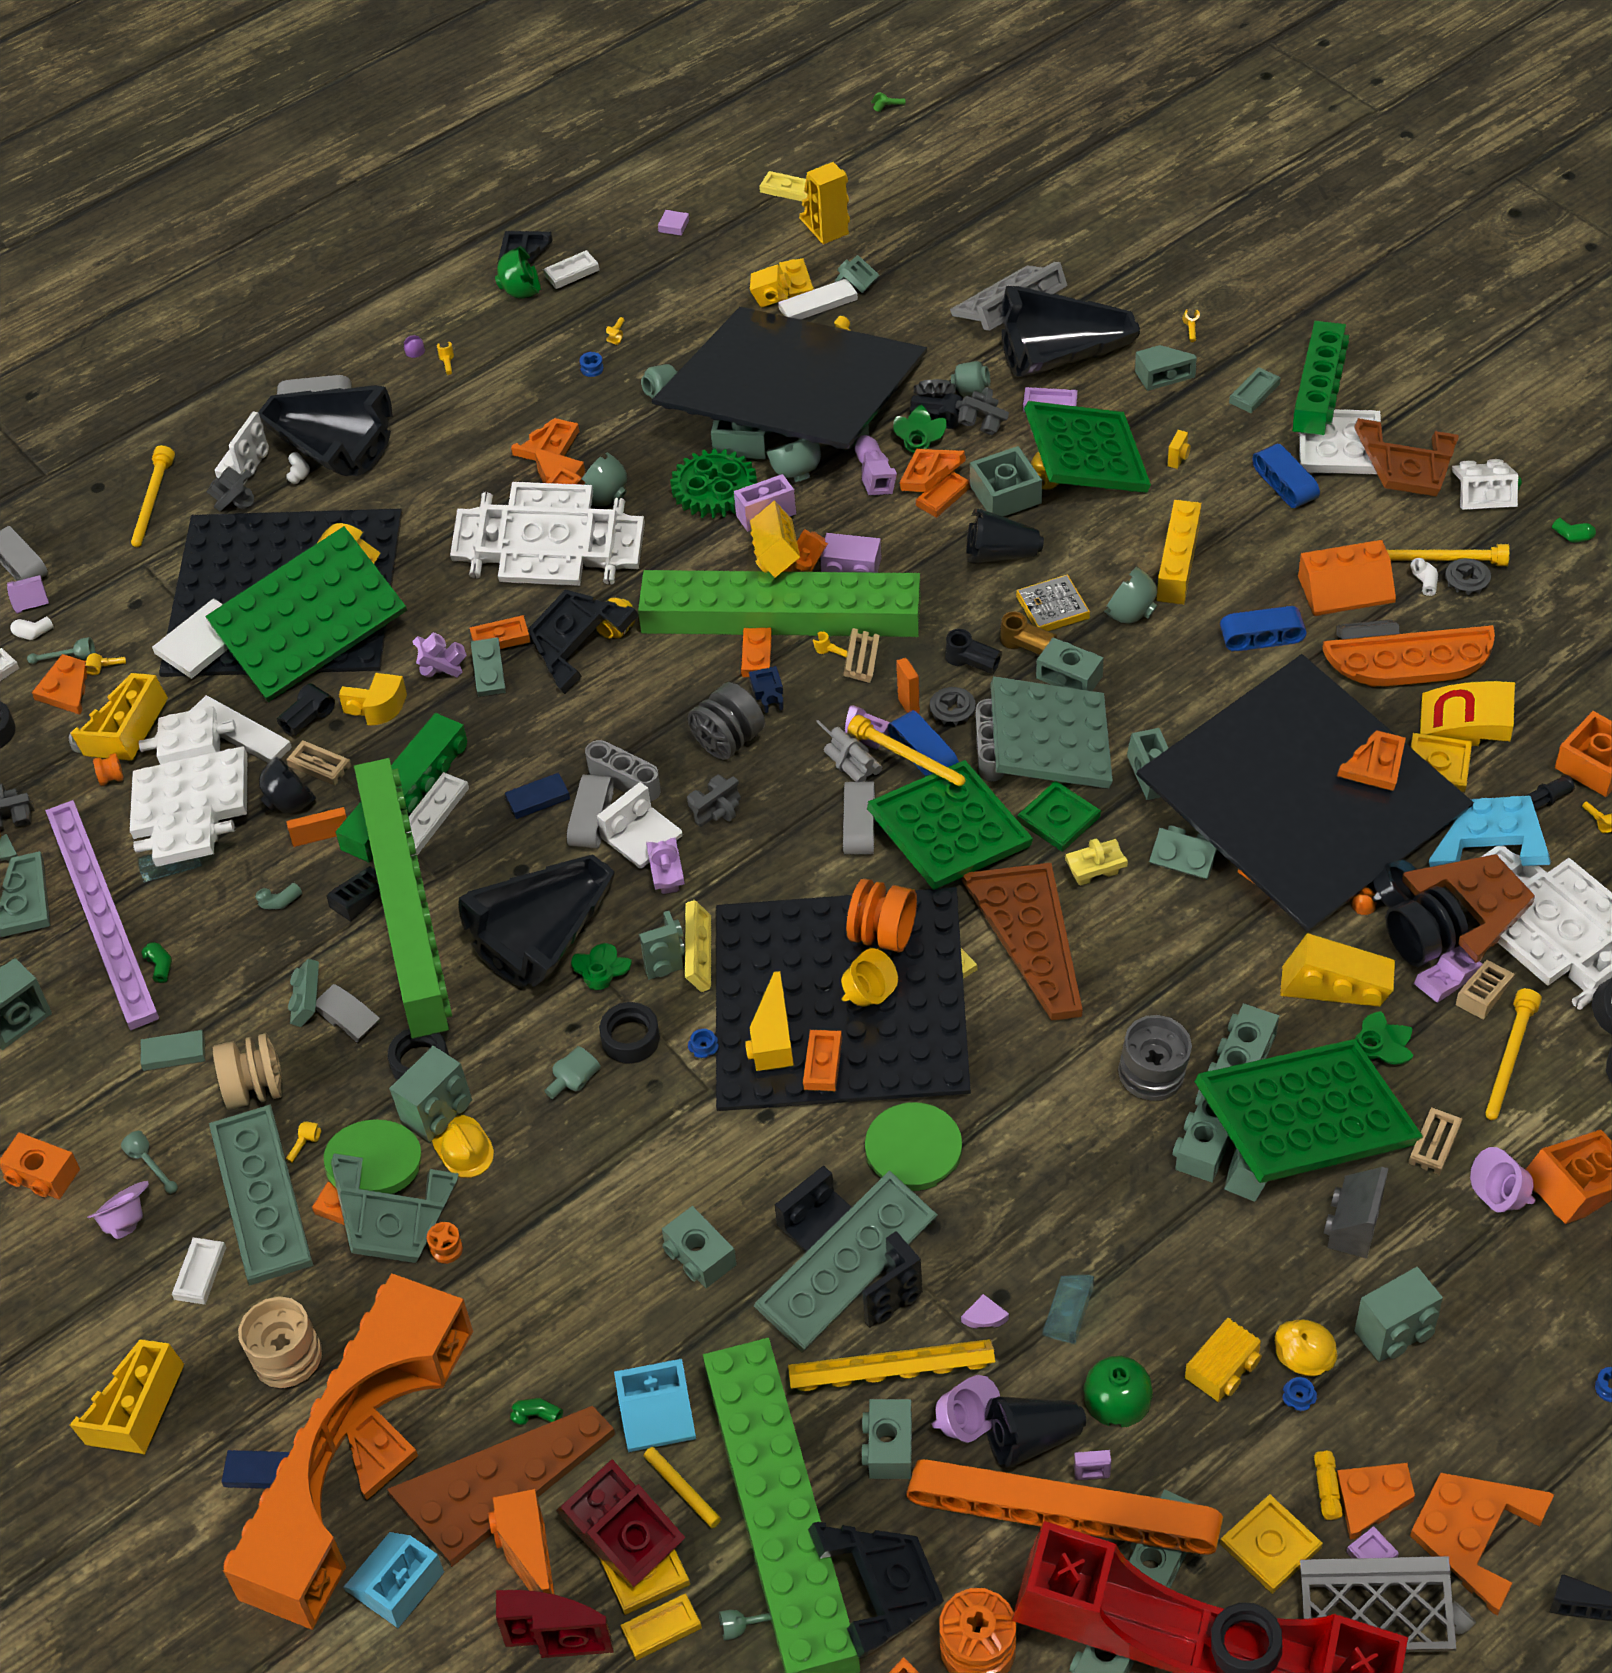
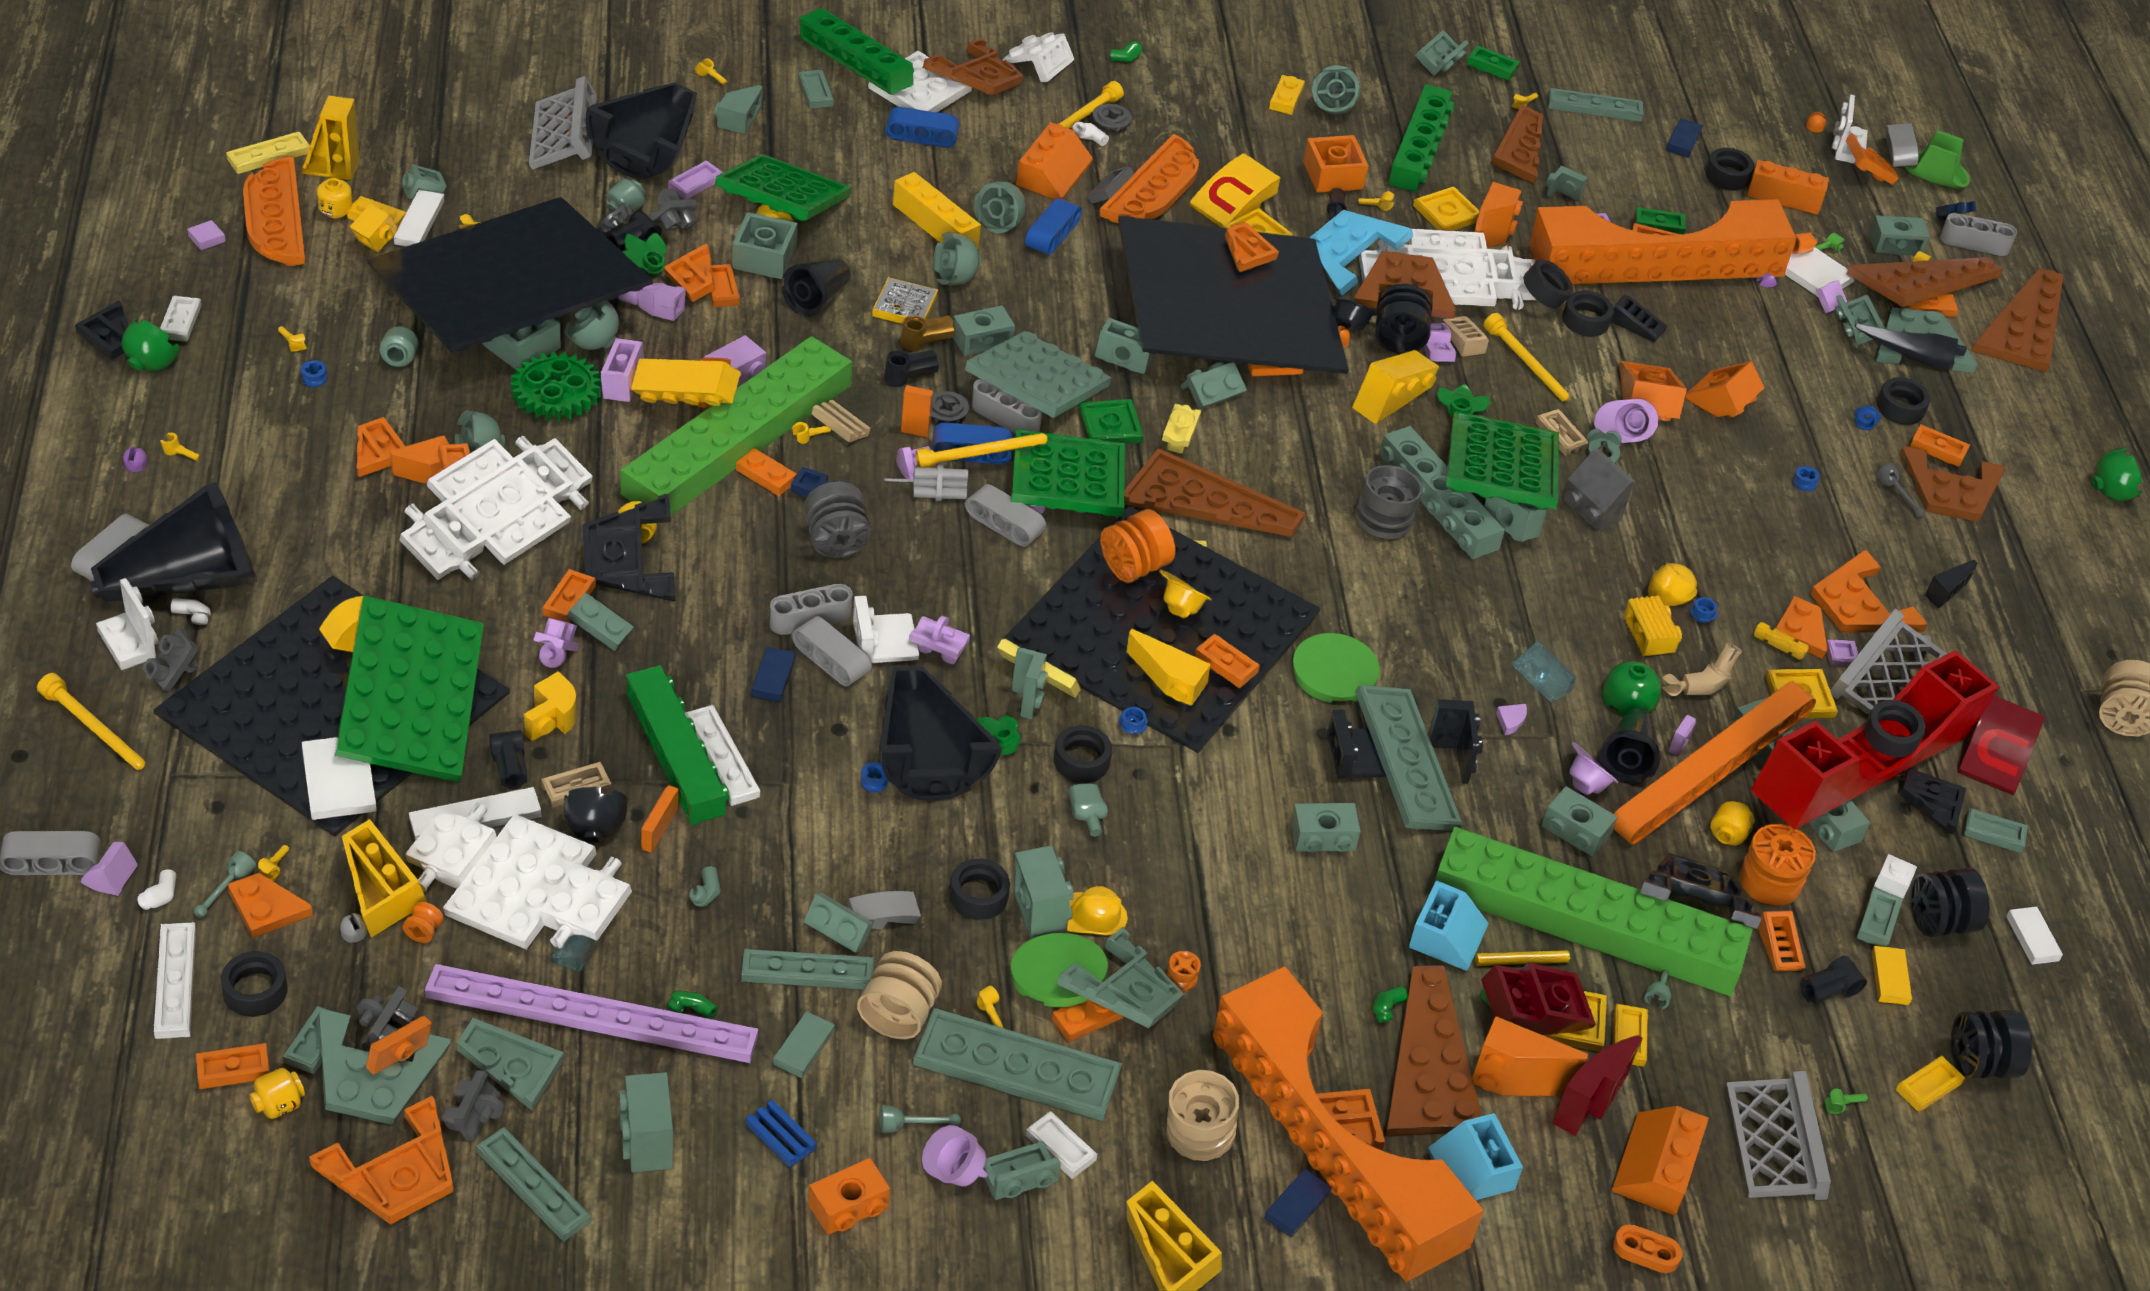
camera: 65 degrees left, 5 degrees down
black slope [326,866,380,921] -> none
bright green brick [354,758,452,1038] -> none
dark grey hips [687,774,741,827] -> none
yellow plate [788,1339,995,1391] -> none
bright green hand [871,92,906,112] -> none
yellow plate [1167,430,1191,469] -> none
sand green brick [1354,1266,1443,1363] -> none
none -> orange plate [243,156,306,266]
none -> yellow head [317,178,353,219]
none -> sand green tile [741,949,874,990]
none -> blue tile [746,1100,816,1168]
none -> sand green cylinder [974,181,1026,234]
none -> sand green bracket [983,1141,1061,1200]
none -> sand green piece [1586,428,1622,464]
none -> tan arm [1661,642,1742,696]
none -> yellow head [1710,801,1755,846]

